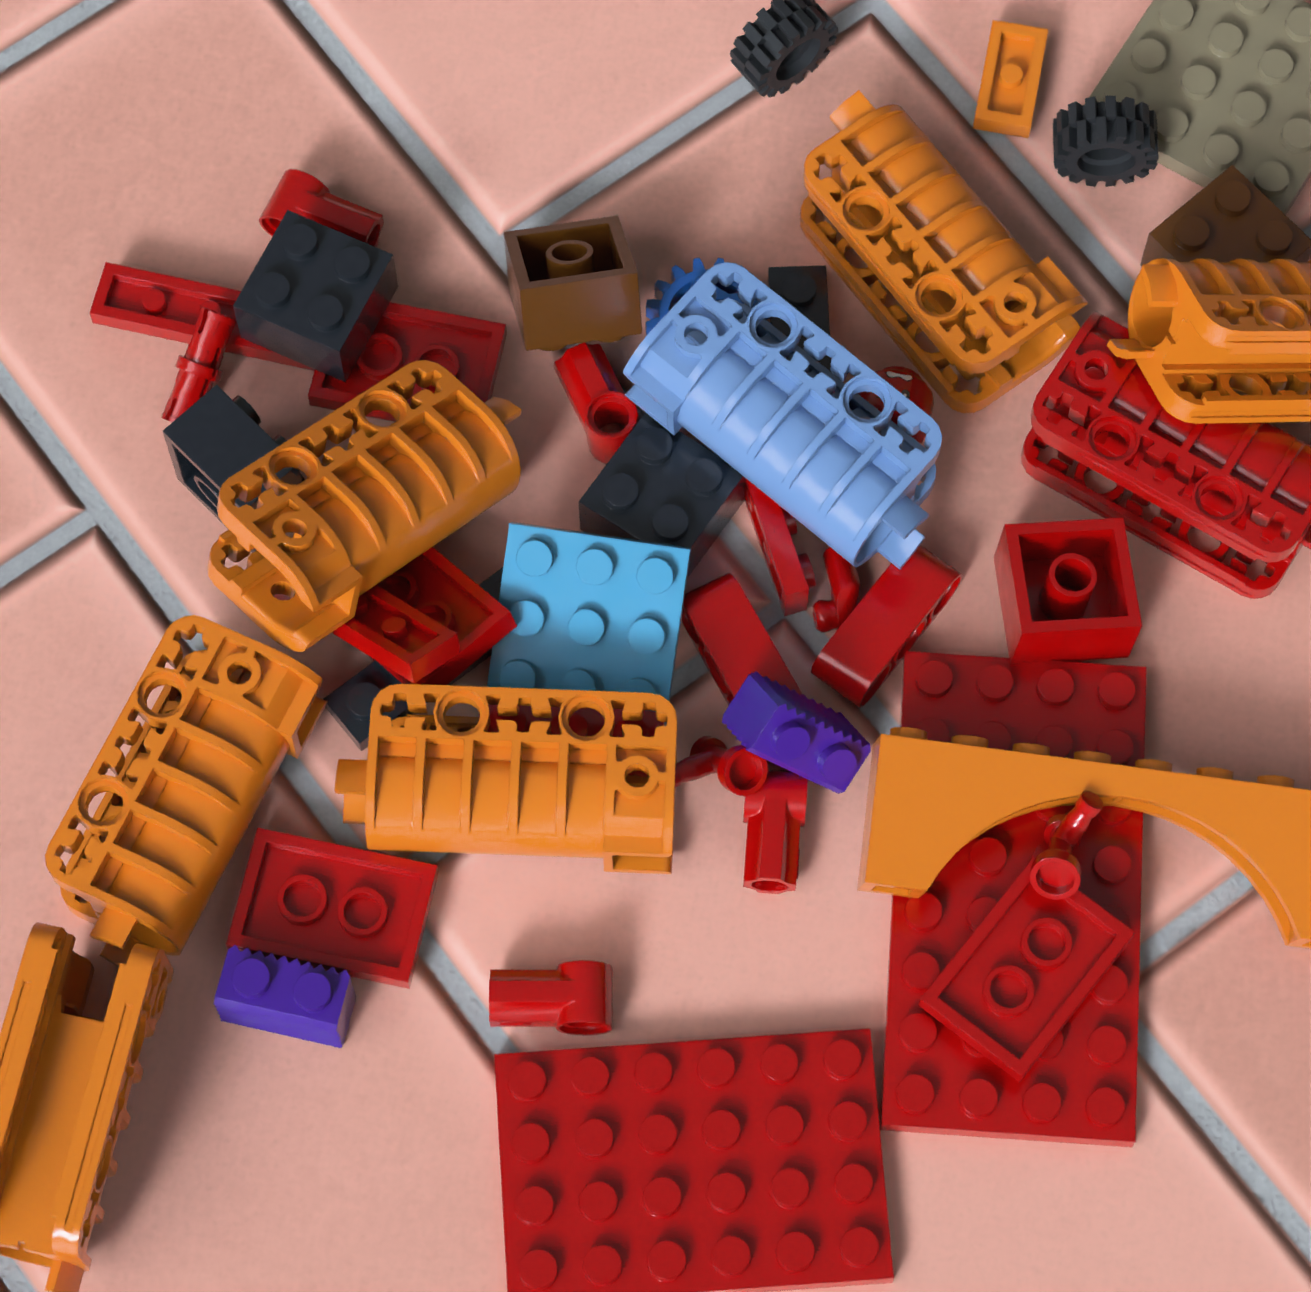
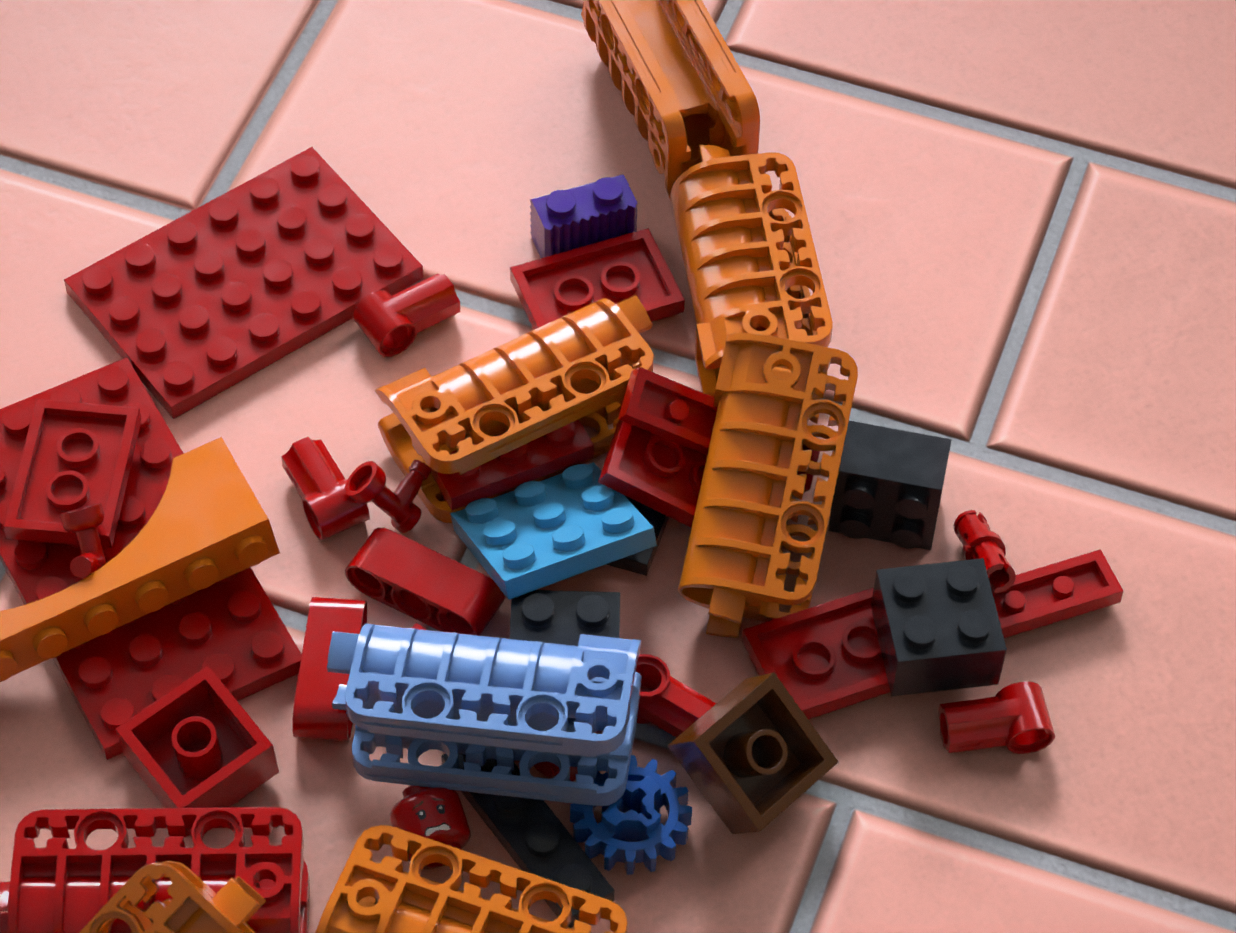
camera: 145 degrees right, 15 degrees down
dark purple brick [722,671,871,794] -> none

